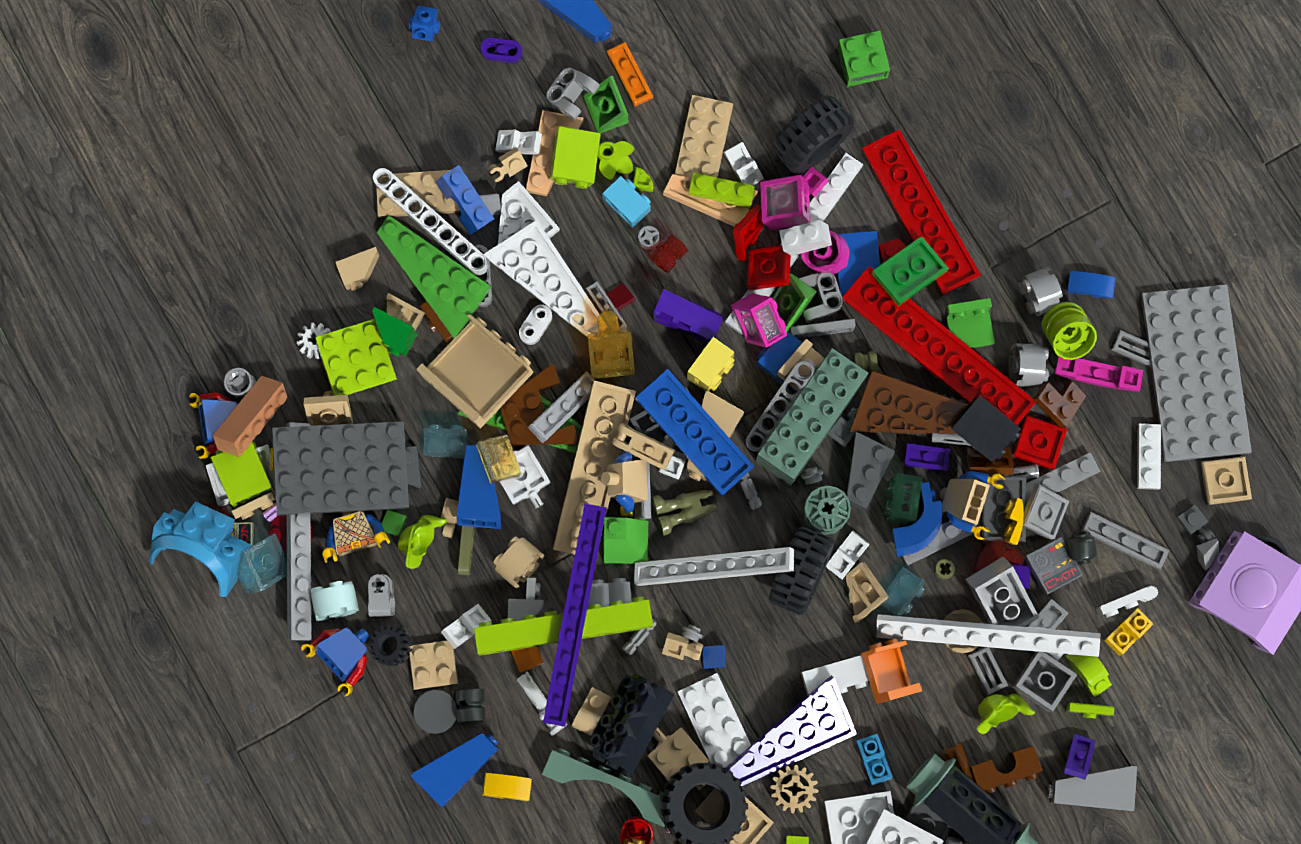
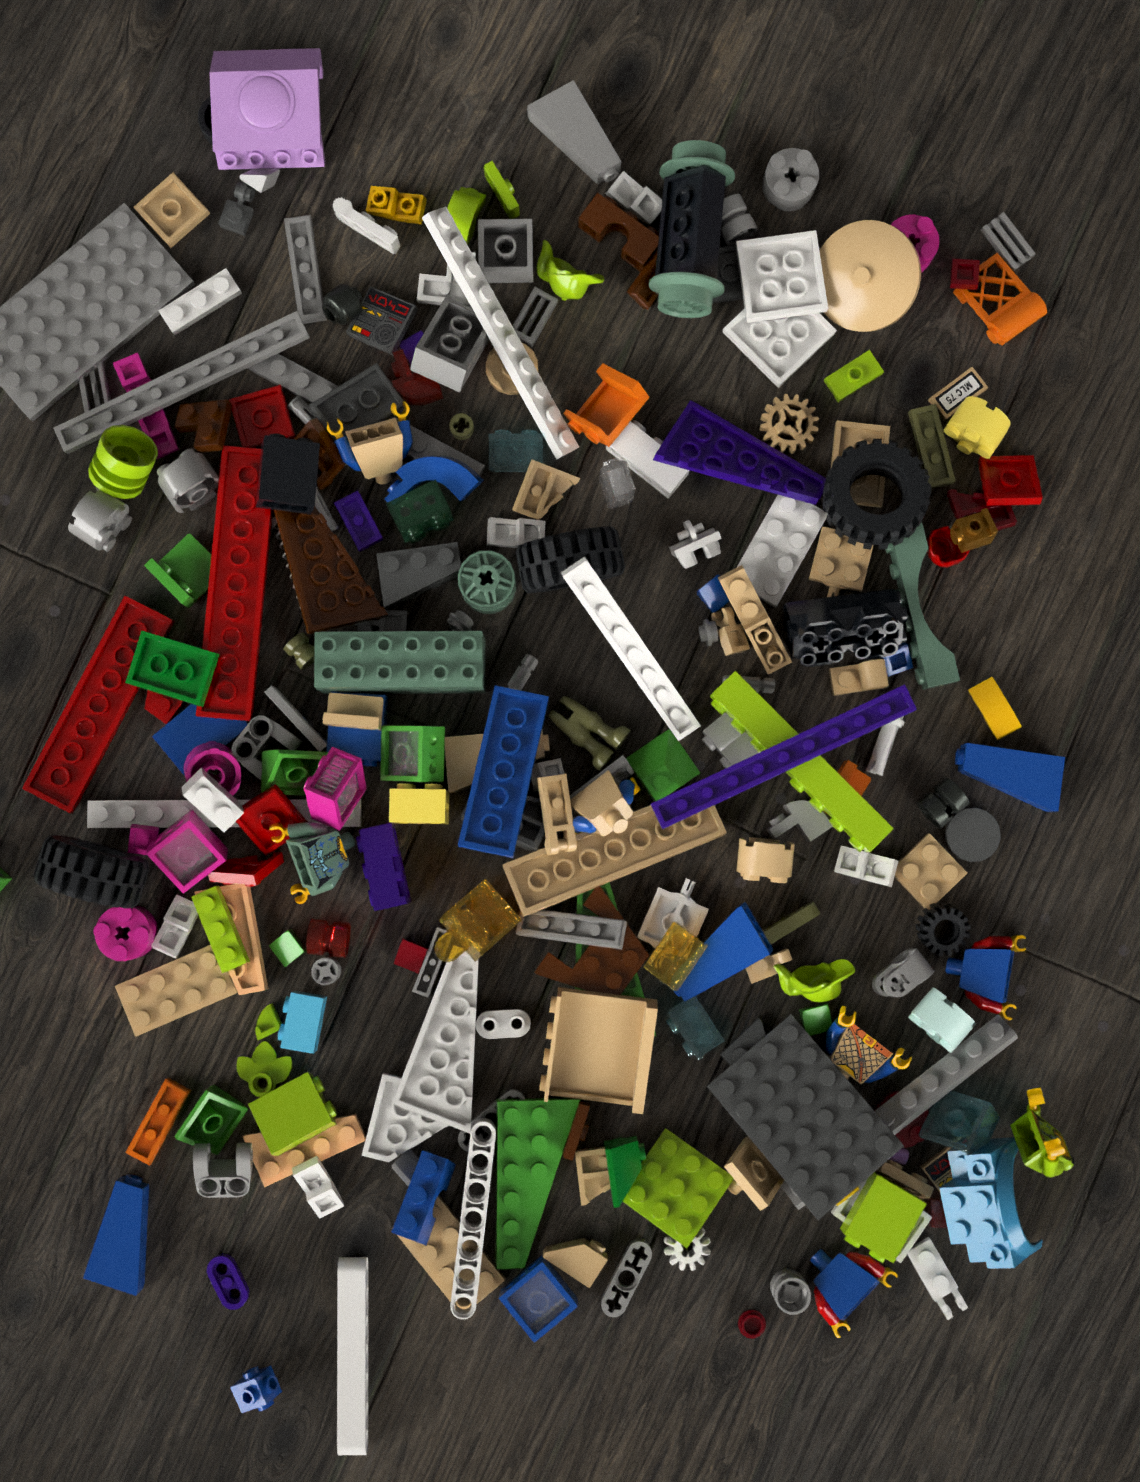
camera: 130 degrees left, 5 degrees up
nougat brick [213,376,287,457] -> none
tan plate [487,147,527,182] -> none
light grey beam [746,359,817,451] -> none
dark azure slope [857,734,893,786] -> none
yellow slope [1004,498,1024,545] -> none
light grey tile [1023,484,1069,541] -> none
dark purple plate [1064,734,1096,780] -> none
blue slope [1068,271,1116,299] -> none
none -> light grey plate [53,311,310,454]
none -> dark pink brick [93,905,158,961]
none -> sand green torso [269,822,355,904]
none -> slope [269,929,307,967]
none -> white beam [337,1257,368,1455]
none -> bright green piece [380,726,445,782]
none -> piece [499,1254,578,1343]
none -> clear brick [599,458,635,509]
none -> light grey beam [601,1239,652,1317]
none -> white slope [605,171,662,225]
none -> white hips [669,520,721,569]
none -> tan slope [718,565,792,675]
none -> dark red plate [738,1309,766,1339]
none -> blue slope [881,643,913,677]
none -> white hinge [907,1237,968,1320]
none -> lime torso [1010,1087,1074,1178]

